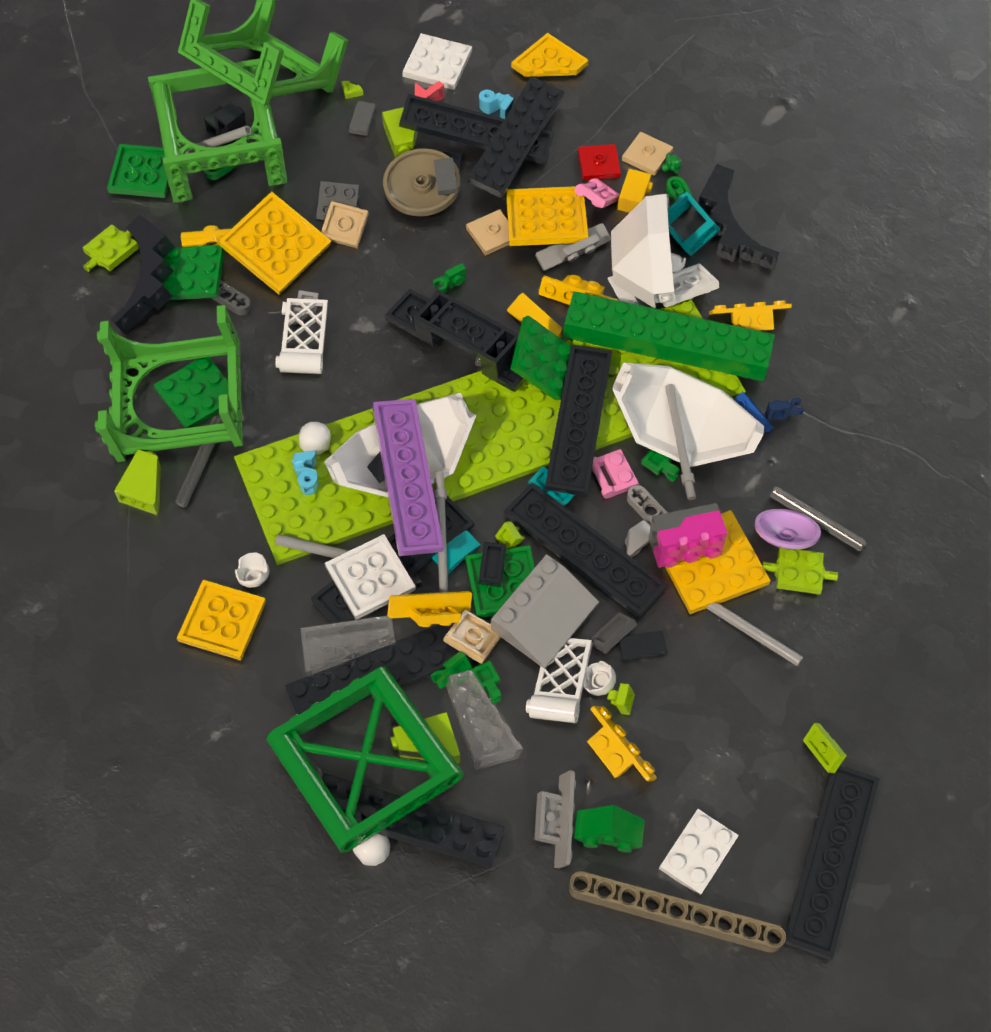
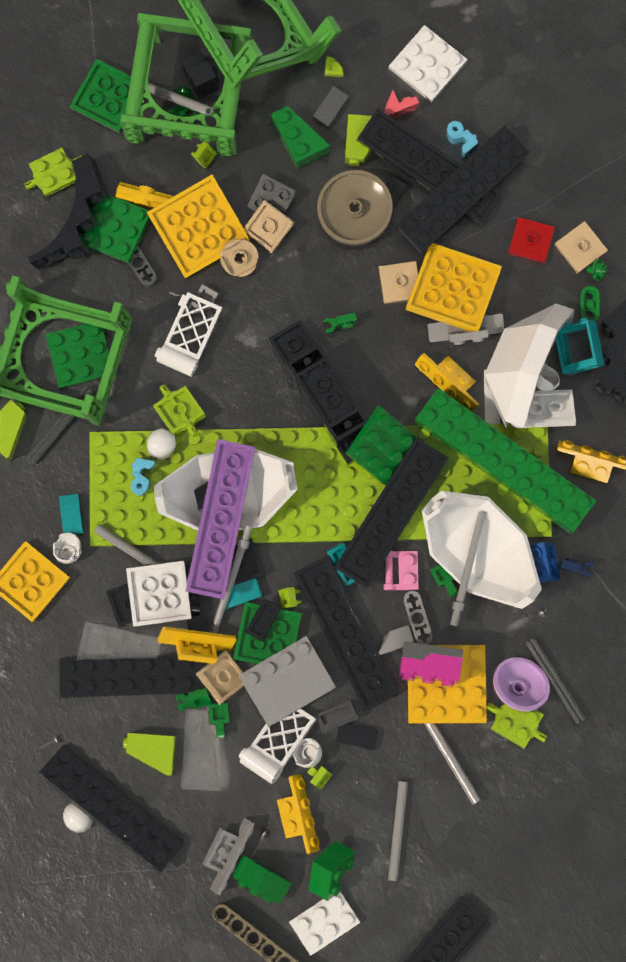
camera: 25 degrees right, 20 degrees up
green piece [266,667,464,853] -> none
dark grey tile [434,157,458,195] -> none
yellow slope [507,293,563,338] -> none
yellow plate [511,33,589,77] -> none
bright pink plate [575,178,620,208] -> none
yellow brick [617,169,653,213] -> none
lime plate [803,723,847,773] -> none
none -> teal slope [59,494,83,535]
none -> lime plate [153,384,206,438]
none -> lime tile [191,142,217,169]
none -> tan plate [220,238,258,277]
none -> green wedge [271,106,330,169]
none -> green brick [309,841,355,901]
none -> light grey piece [388,781,408,881]

